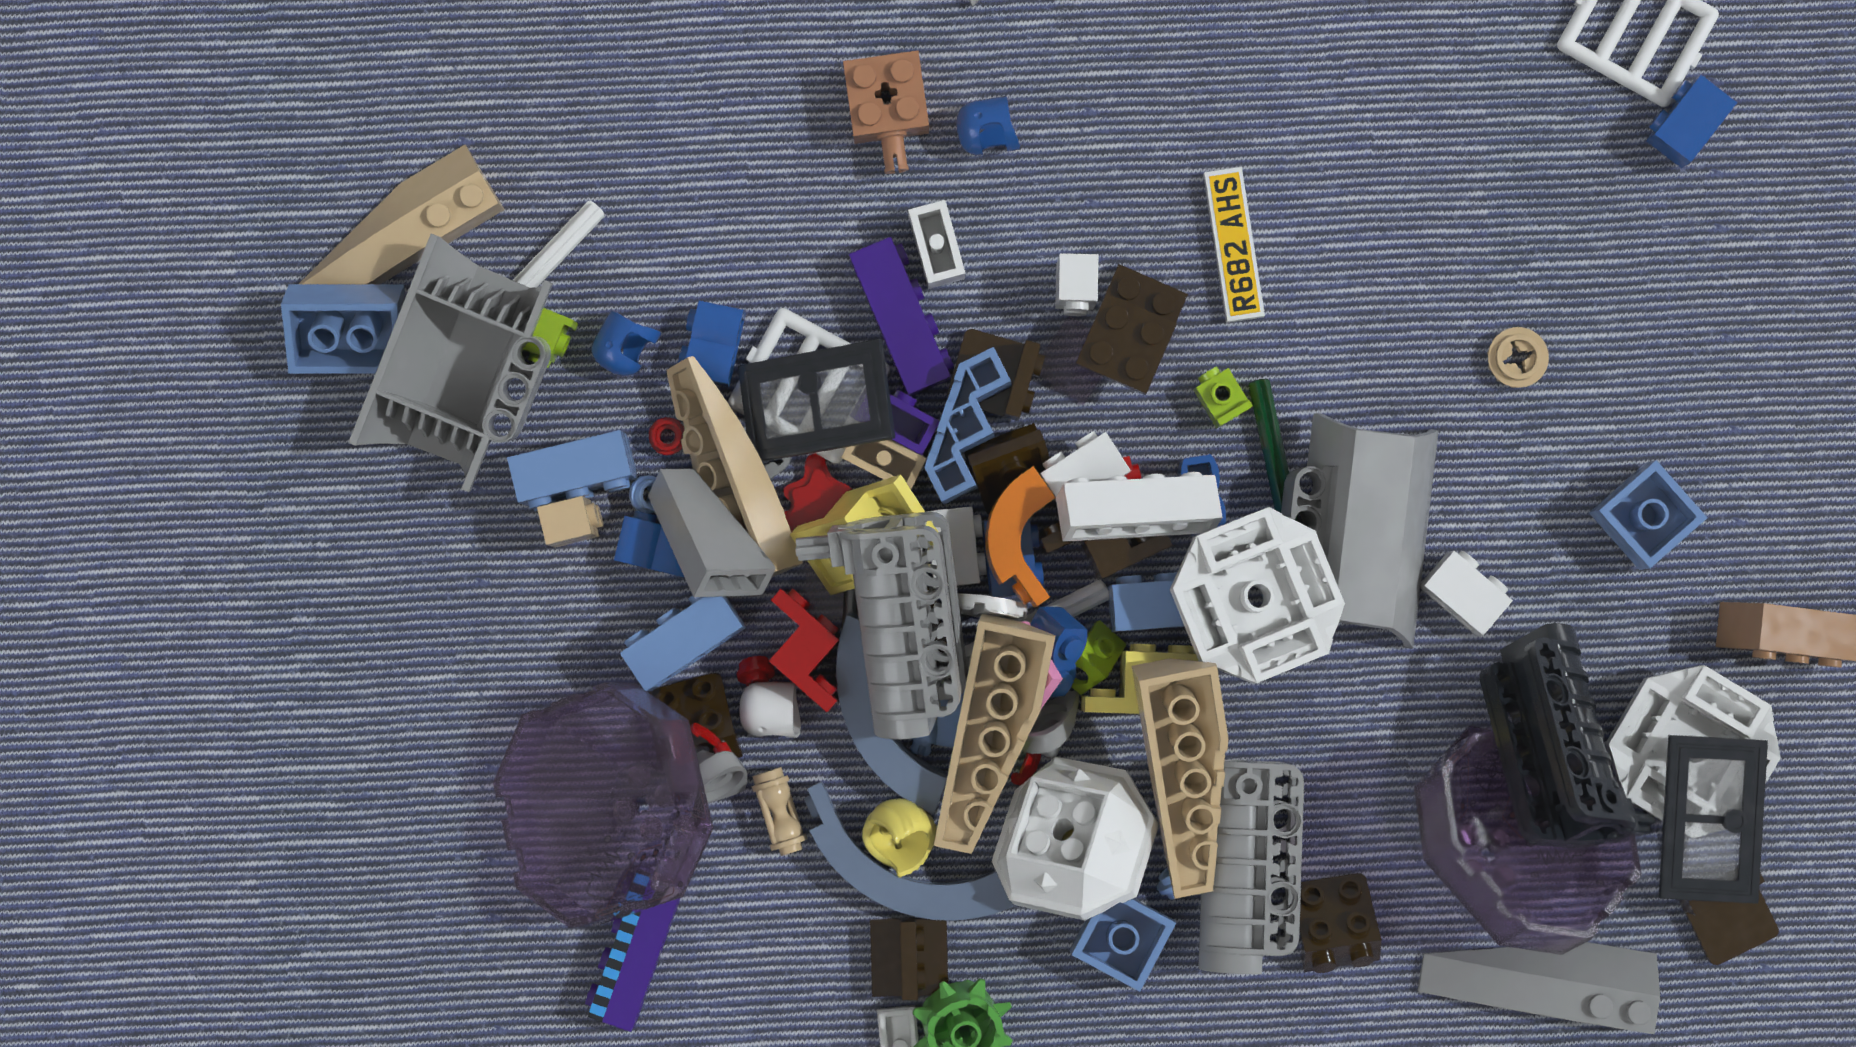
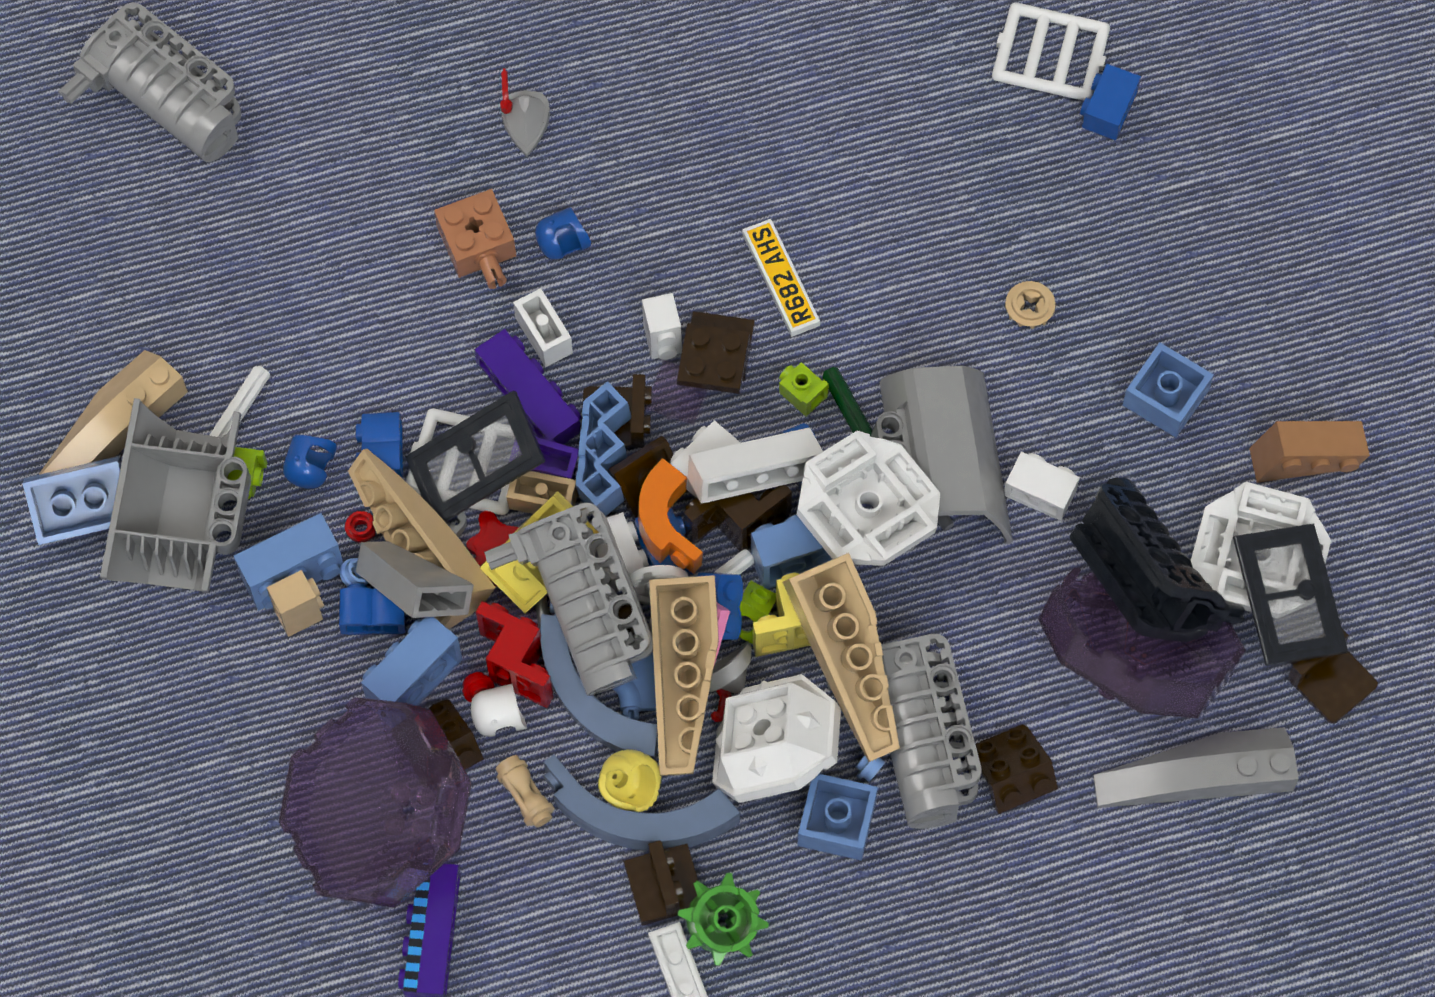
camera: 10 degrees left, 20 degrees down
light grey piece [682,723,747,805] -> none

